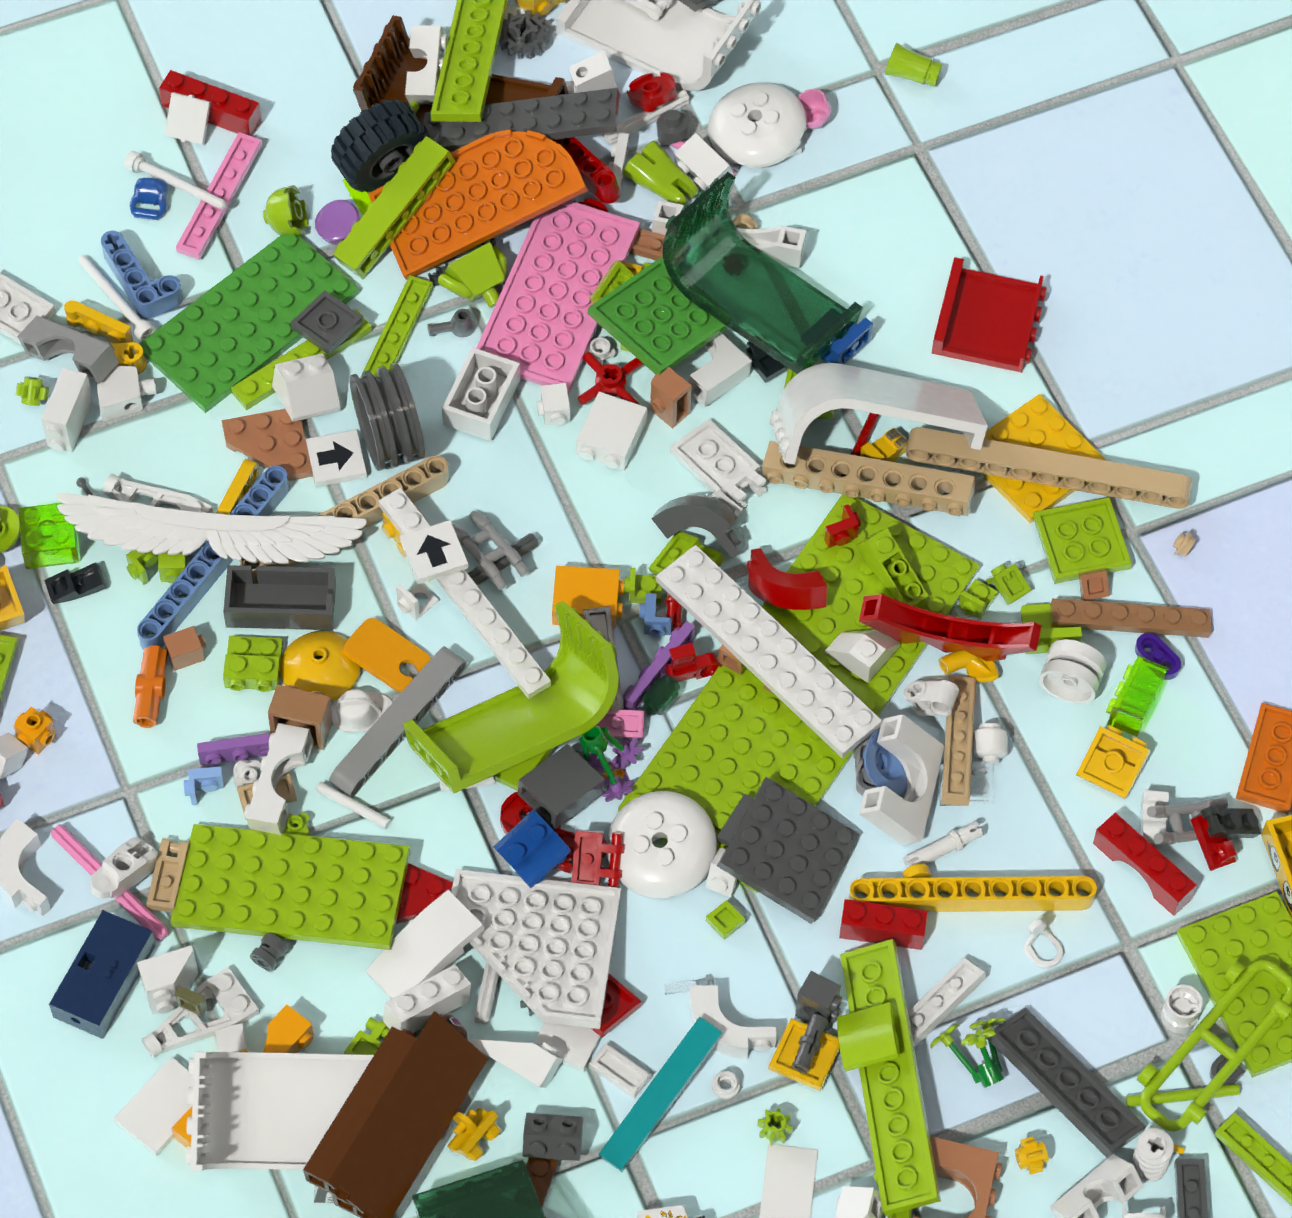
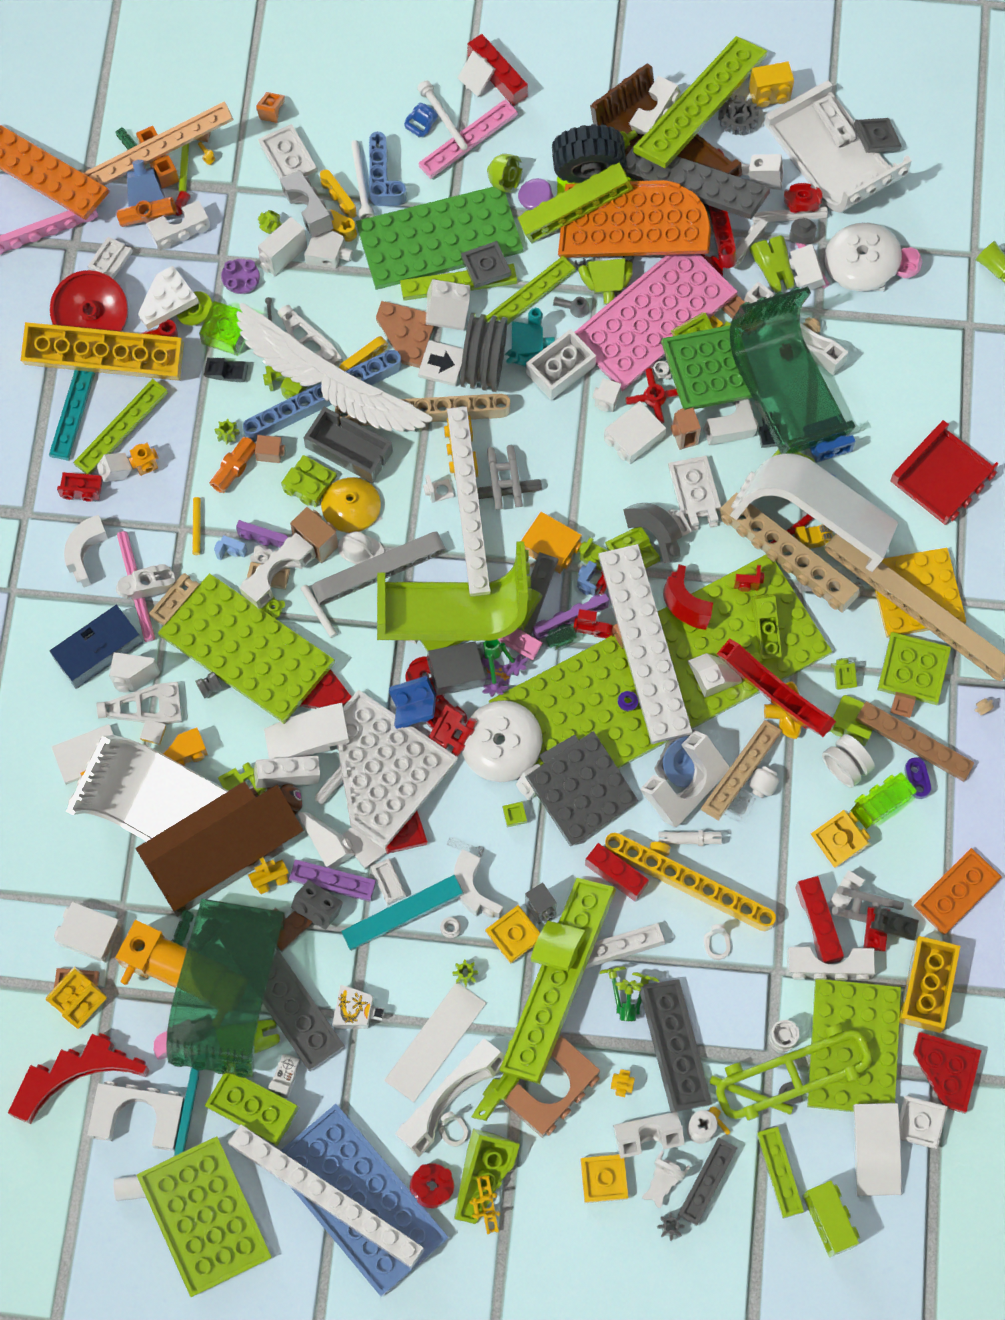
camera: 30 degrees right, 10 degrees up
olive tile [175,985,207,1016] -> none
light orange piece [343,618,431,693] -> none
white tile [400,520,468,584] -> none
dark grey pin [791,1014,828,1073] -> none
white piece [904,680,959,717] -> none
lime bracket [958,579,998,620] -> none
none -> yellow bar [192,497,201,555]
none -> lime gear [214,419,240,445]
none -> medium lavender dish [221,259,260,294]
none -> medium lavender plate [289,859,376,902]
none -> teal torso [505,307,555,367]
none -> dark purple plate [617,691,638,711]
none -> white arch [786,947,875,981]

